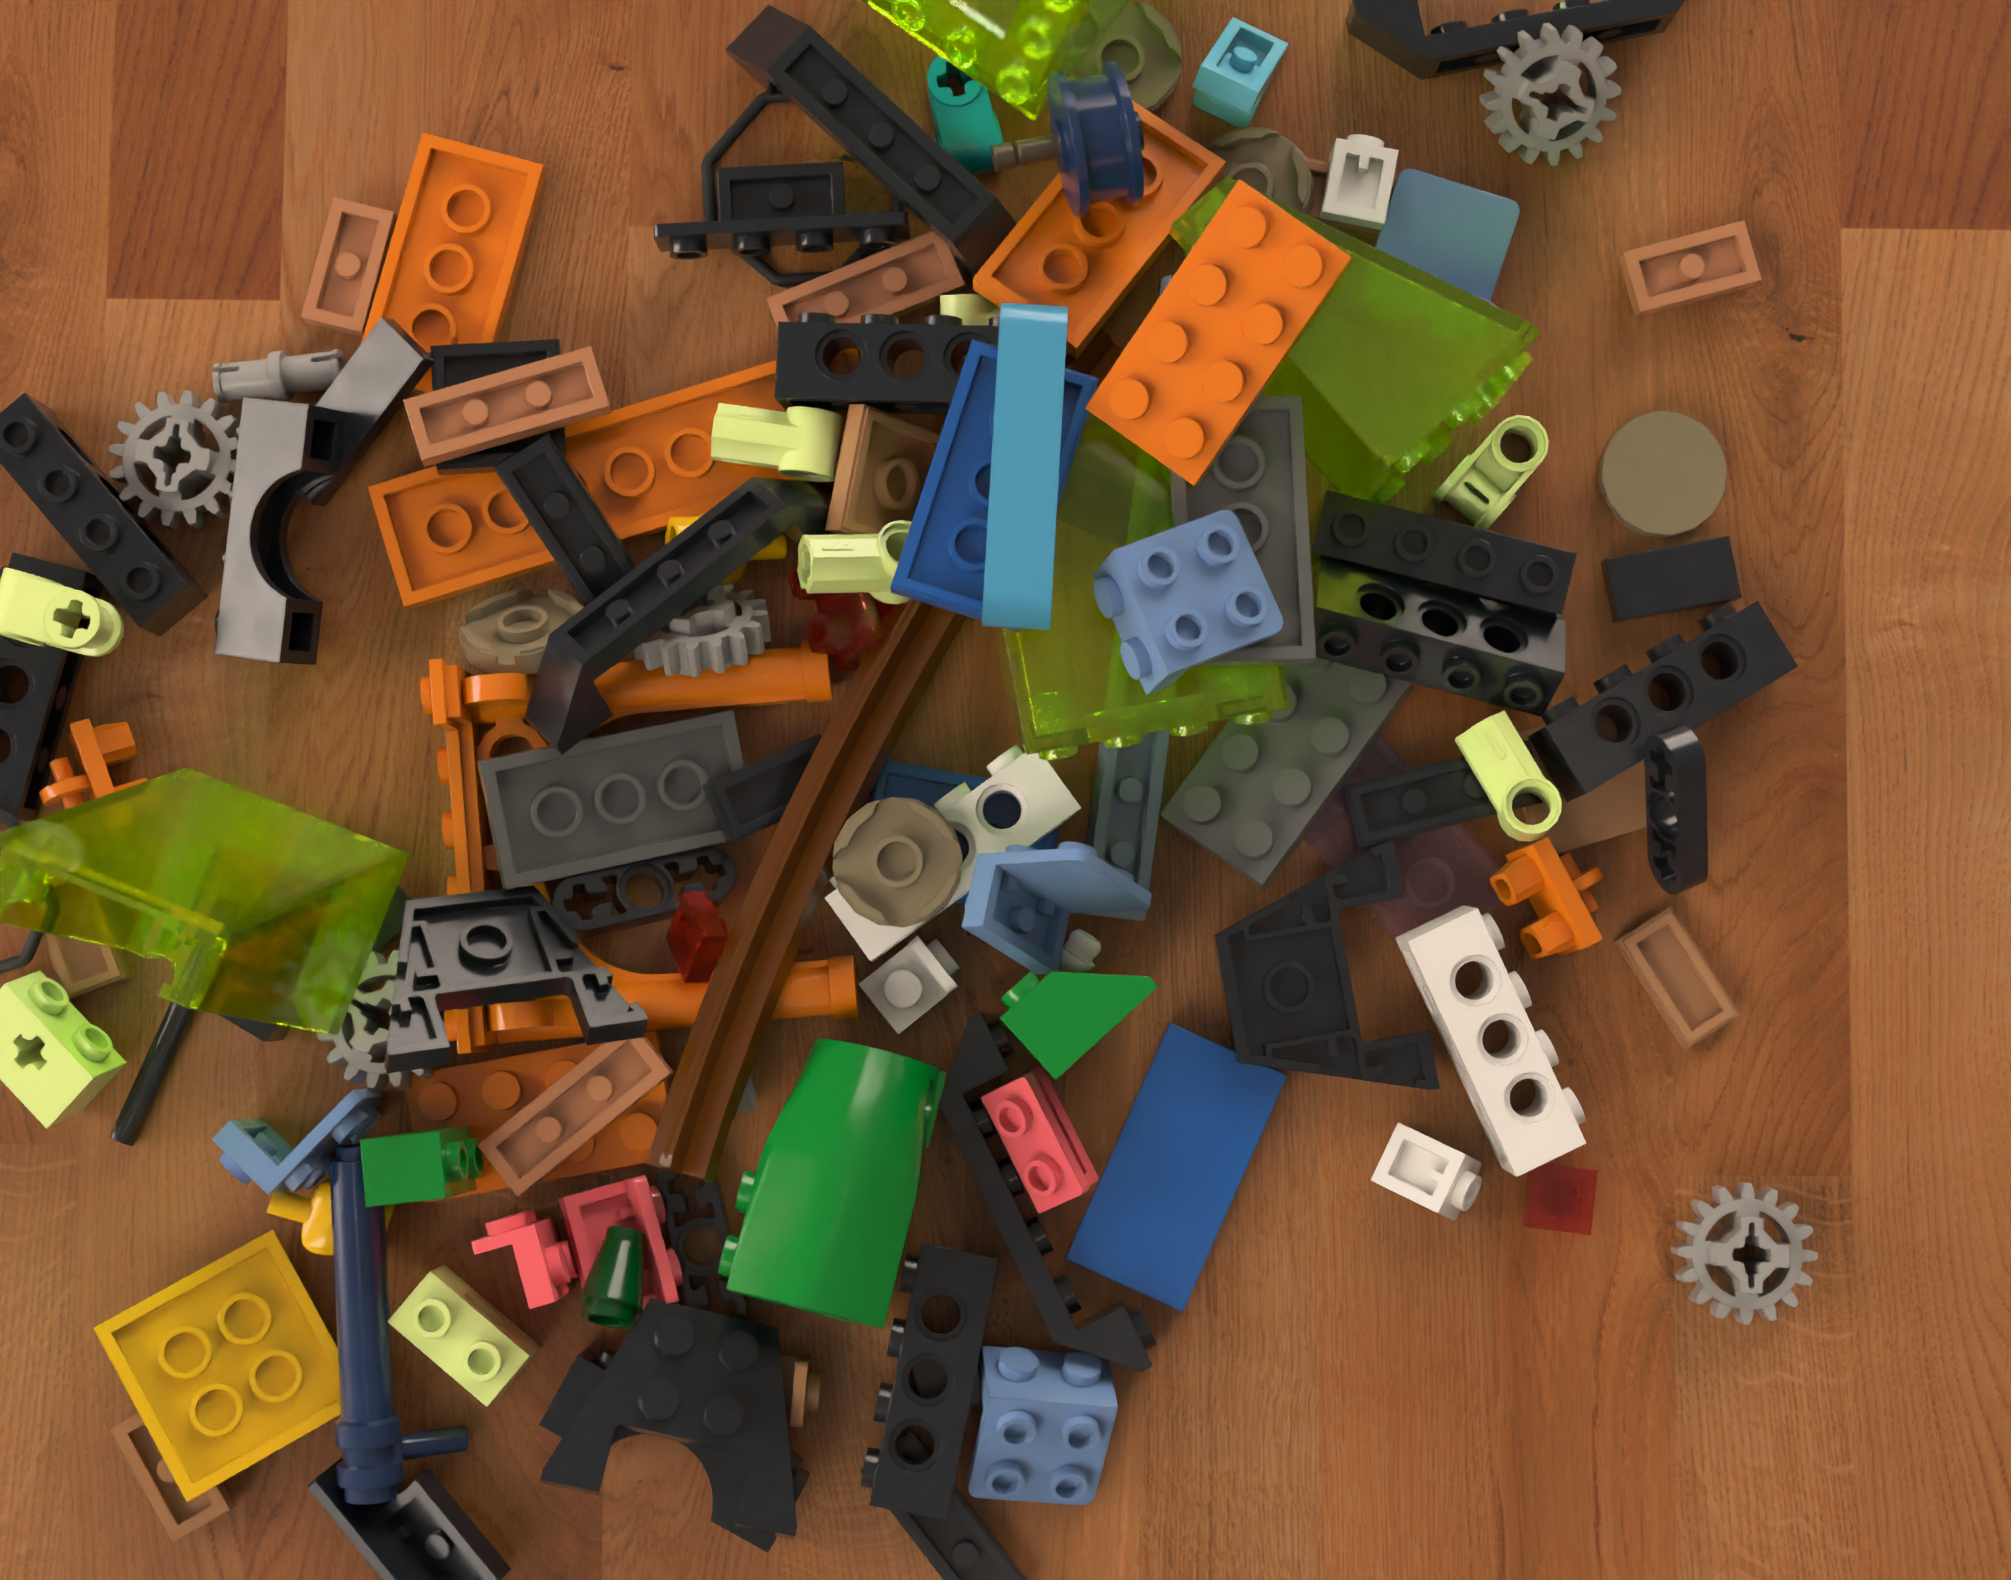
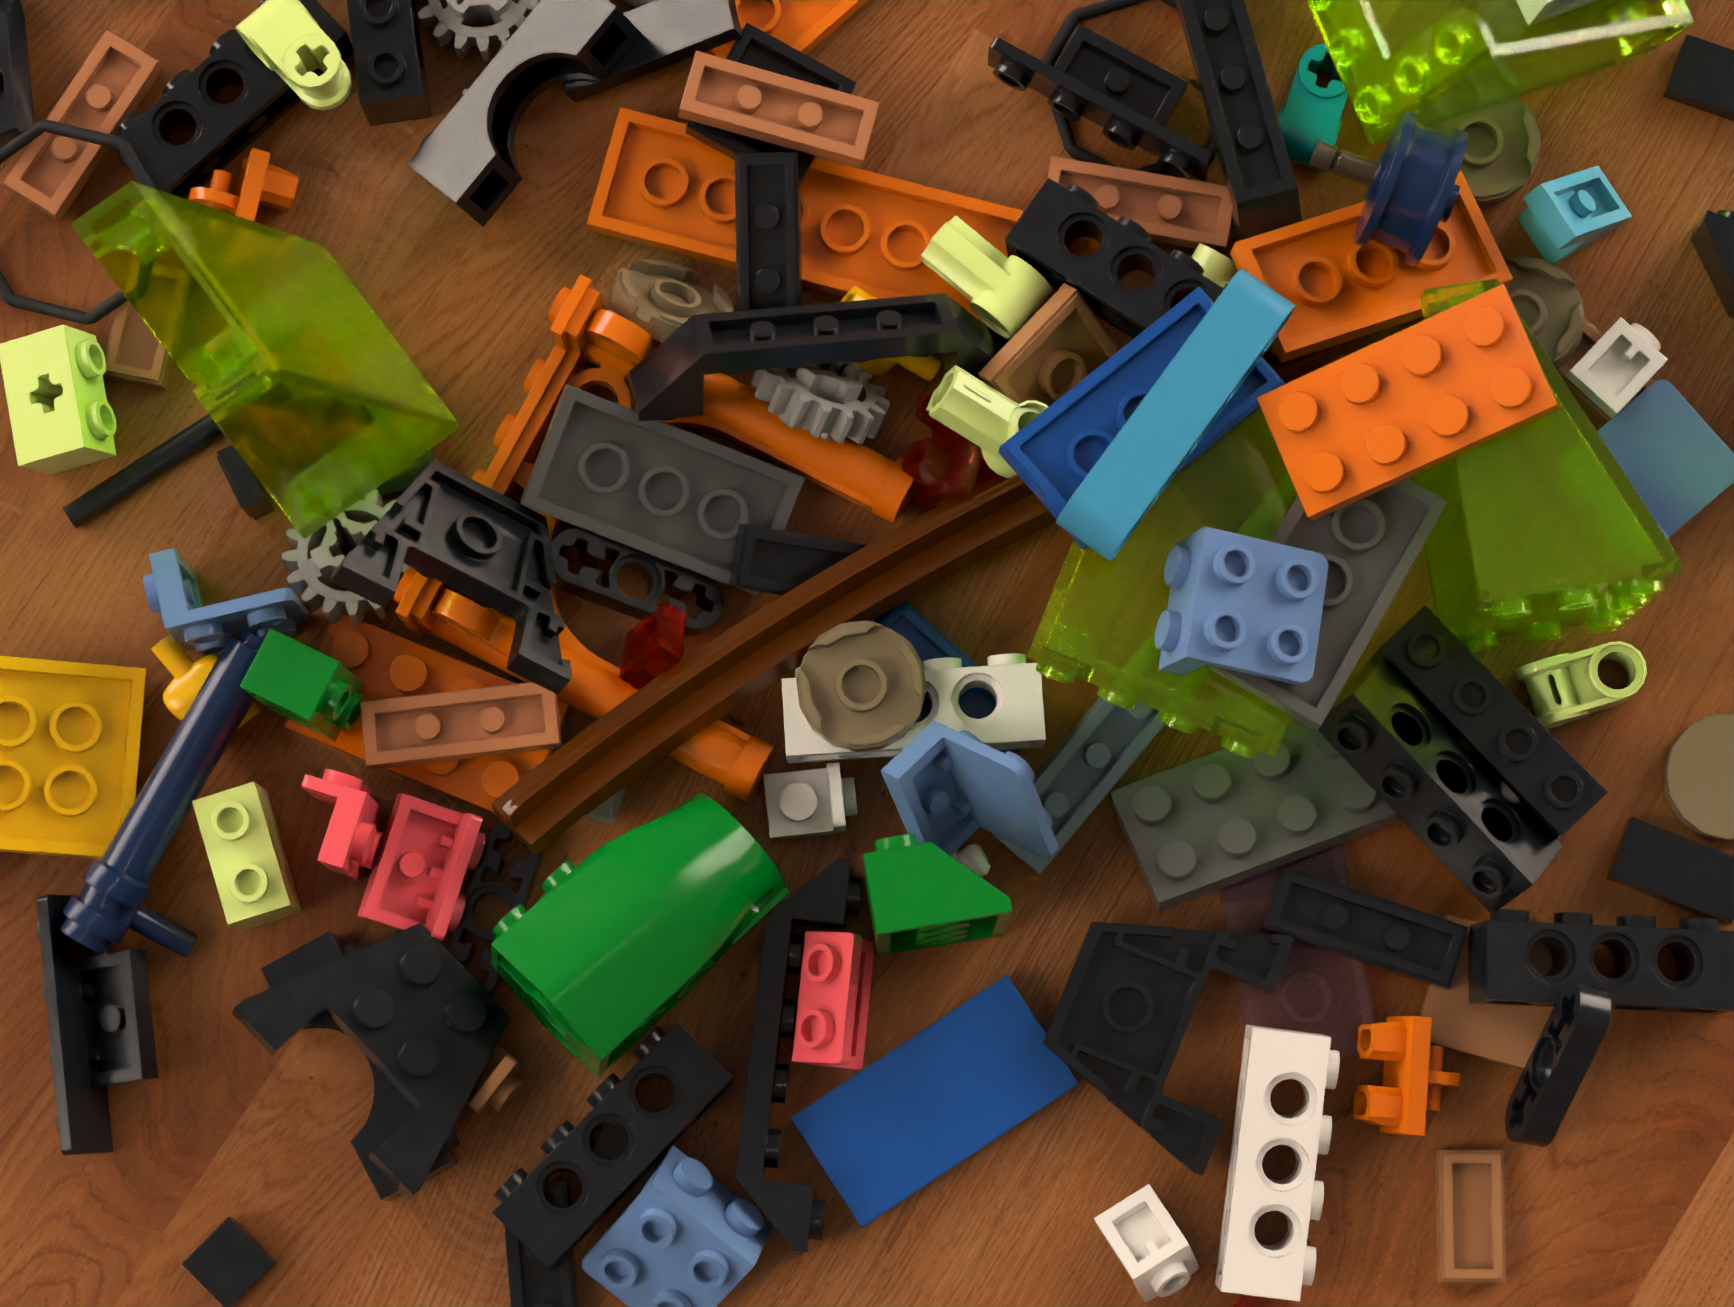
camera: 35 degrees right, 5 degrees down
dark green cone [578,1226,645,1329] -> none
yellowish green piece [1455,711,1562,842] -> none

